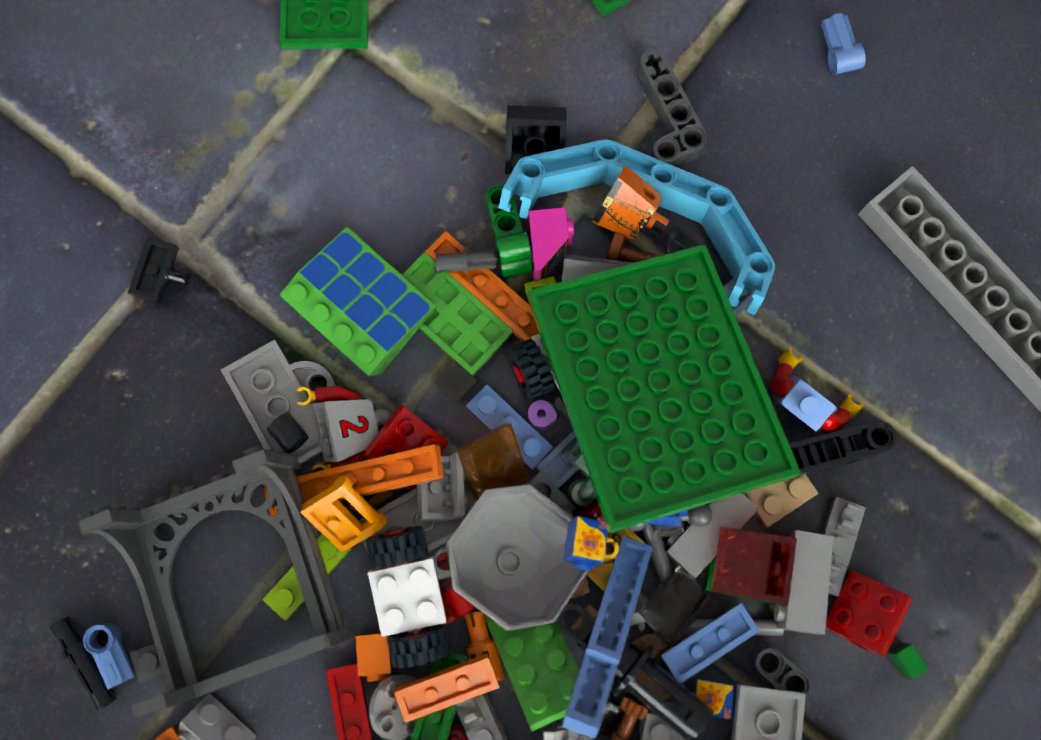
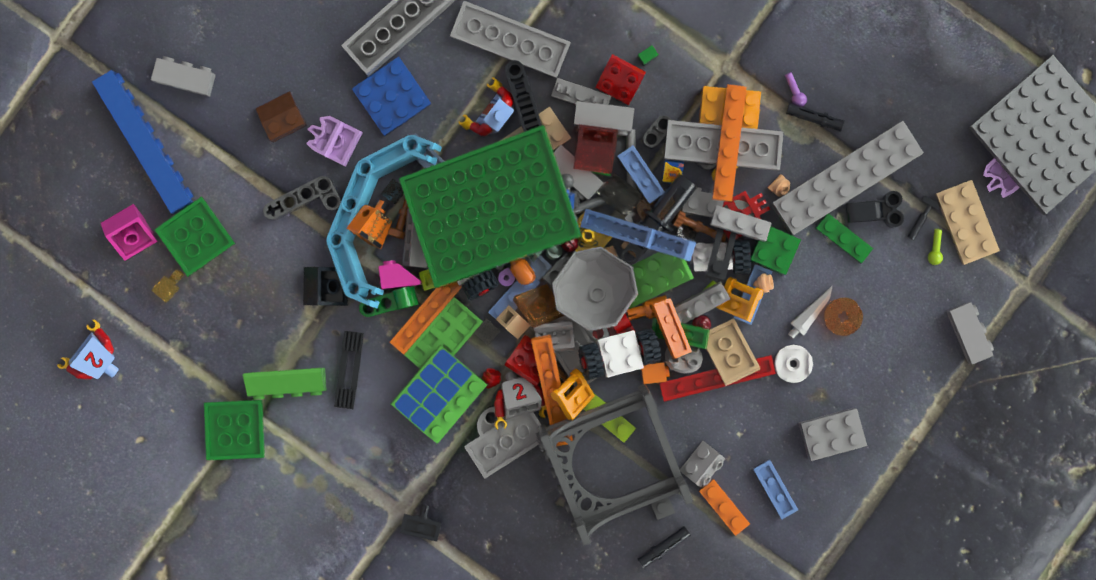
camera: 90 degrees left, 10 degrees up
medium blue piece [83,622,136,689] -> none
black beam [267,412,309,454] -> none
dark grey axle [436,249,497,274] -> none
brick [563,516,608,570] -> none
medium blue piece [821,13,866,75] -> none
none -> bright green slope [243,368,327,400]
none -> reddish brown slope [256,91,307,143]
none -> lavender plate [306,116,363,167]
none -> black container [334,331,364,409]
none -> blue plate [352,56,431,136]
none -> light grey plate [450,1,571,79]
none -> red plate [482,368,501,389]
none -> tan brick [496,305,531,339]
none -> orange arm [509,258,536,285]

